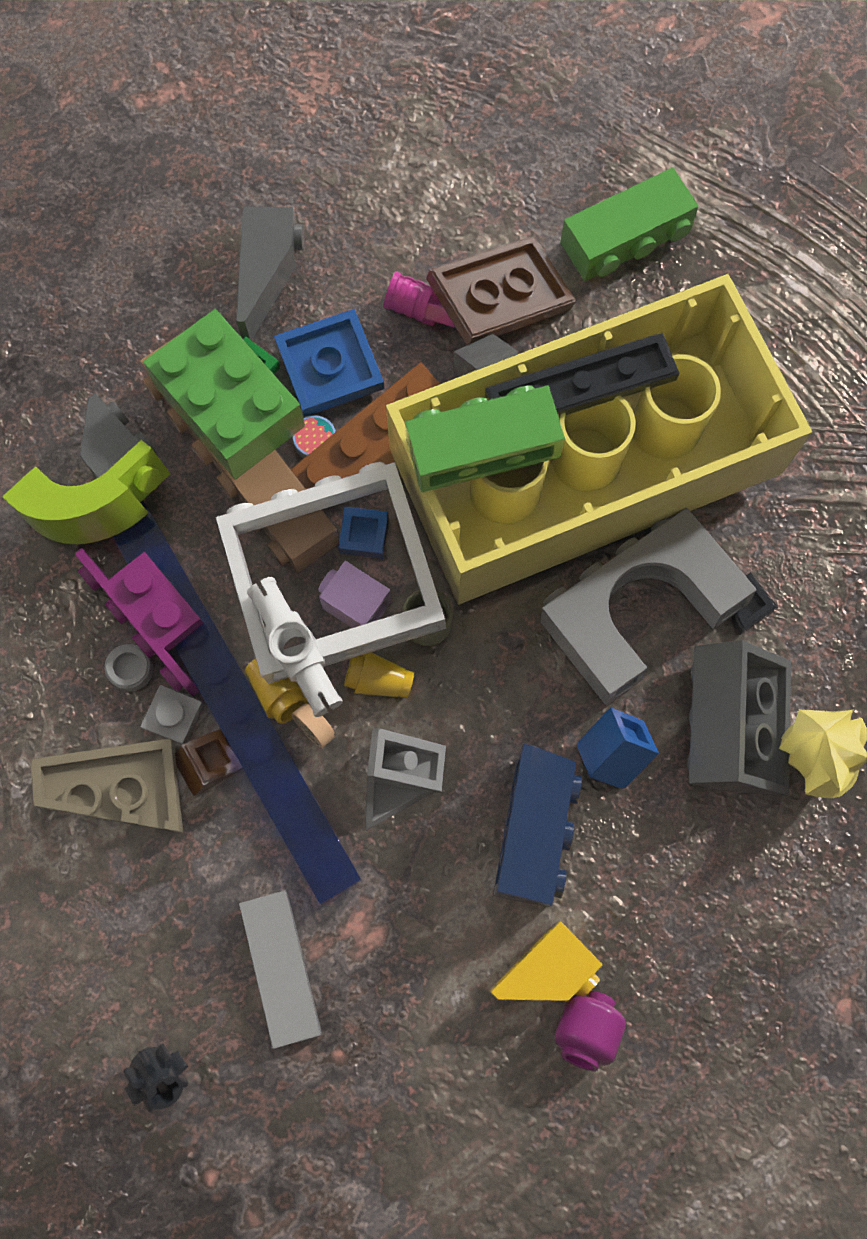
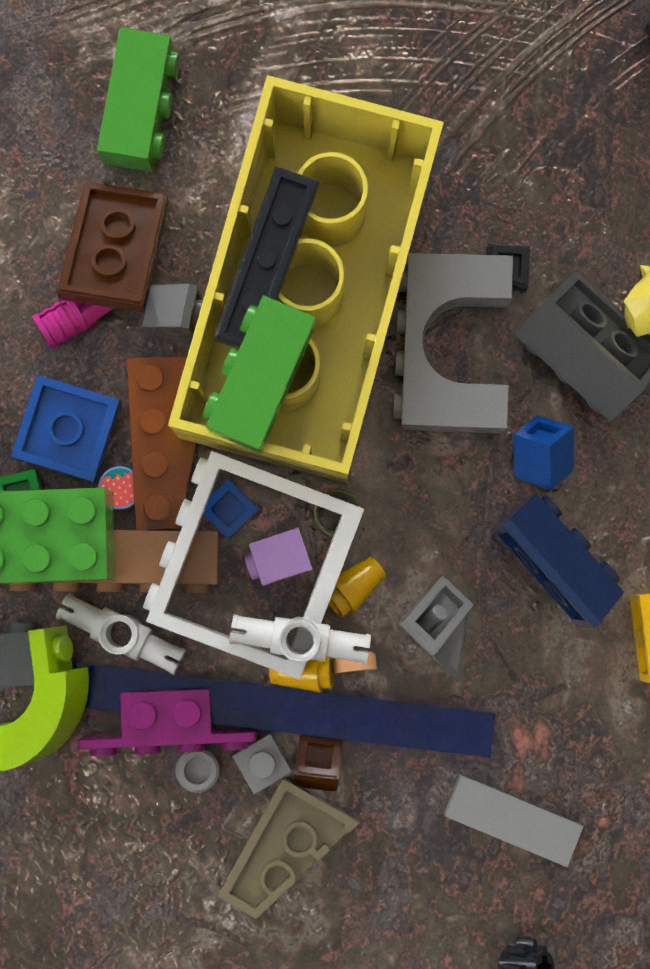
camera: 55 degrees left, 10 degrees up
none -> white pin [56,593,186,675]

